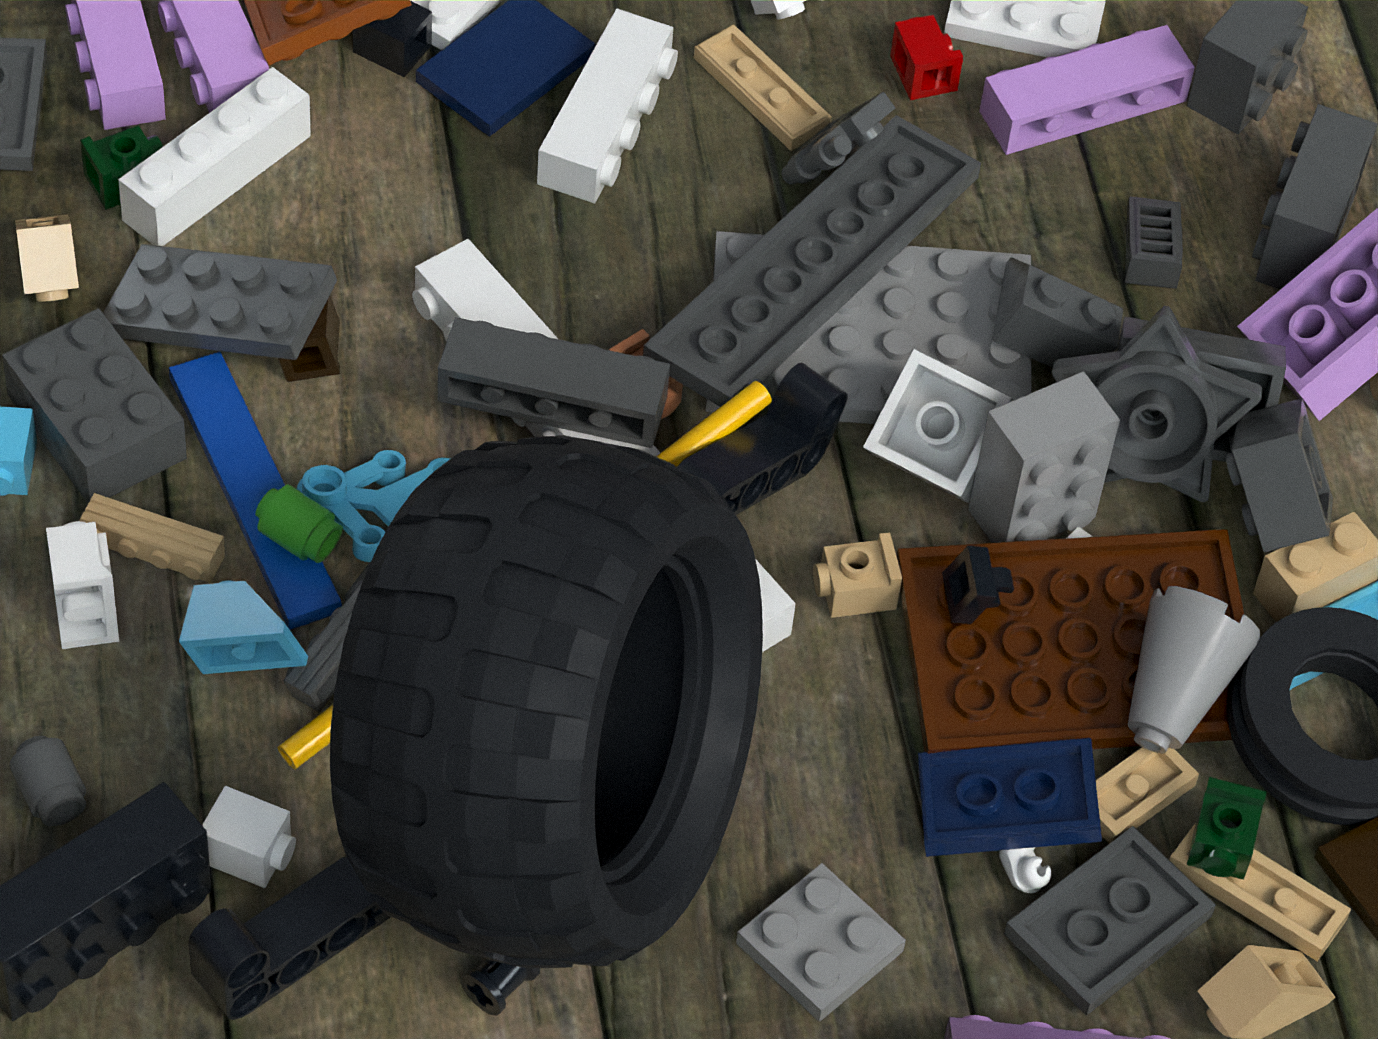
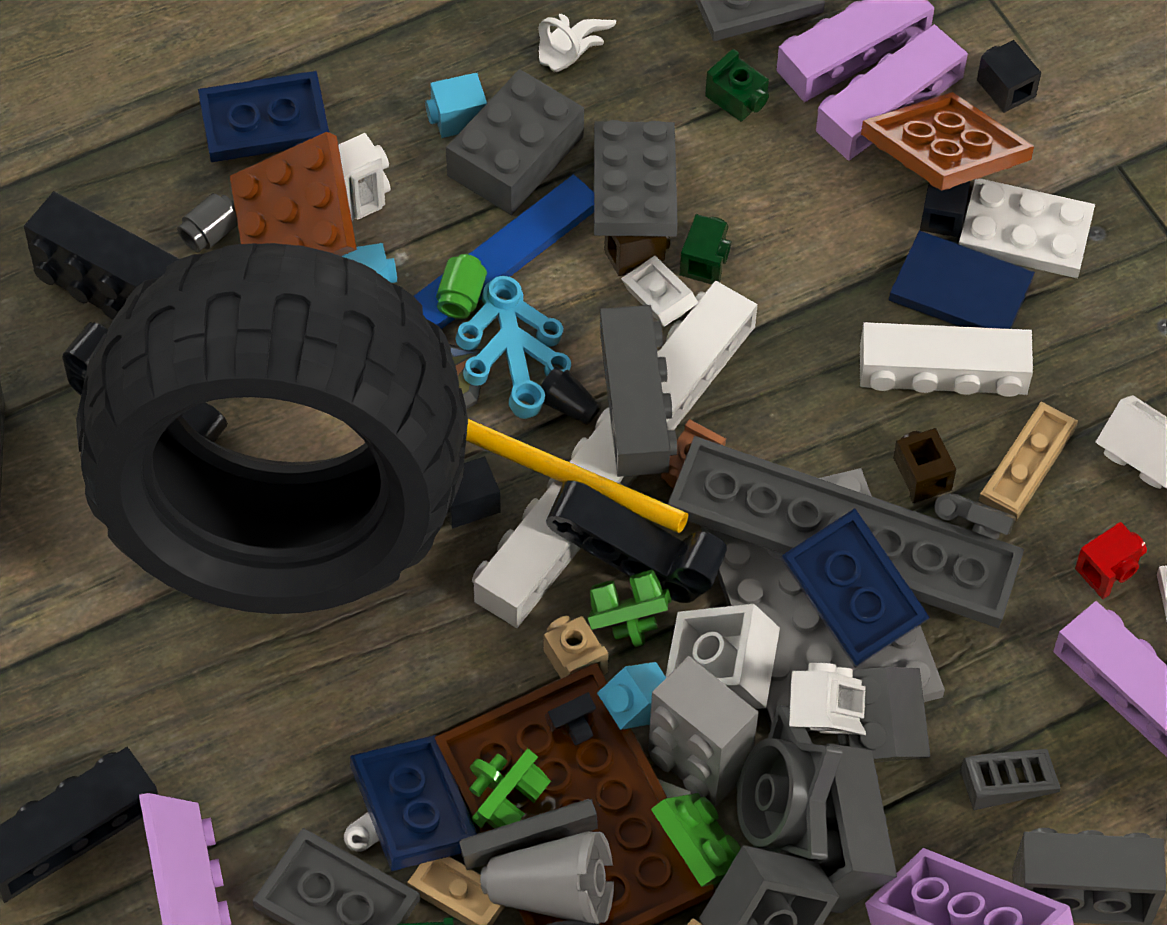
camera: 75 degrees right, 5 degrees up
slope [15,214,79,302] -> none
tan piece [80,493,225,583] -> none
white brick [118,67,311,246] -> none
light grey plate [736,863,906,1022] -> none
none -> dark orange plate [230,132,357,256]
none -> dark grey tile [459,799,598,870]
none -> bright green hips [469,748,551,828]
none -> bright green hips [588,570,672,647]
none -> medium azure brick [597,662,666,730]
none -> white plate [621,256,698,327]
none -> bright green plate [651,793,741,887]
none -> dark green brick [679,214,732,285]
none -> dark blue tile [781,508,930,668]
none -> white window [789,663,866,735]
none -> dark brown brick [893,428,957,503]

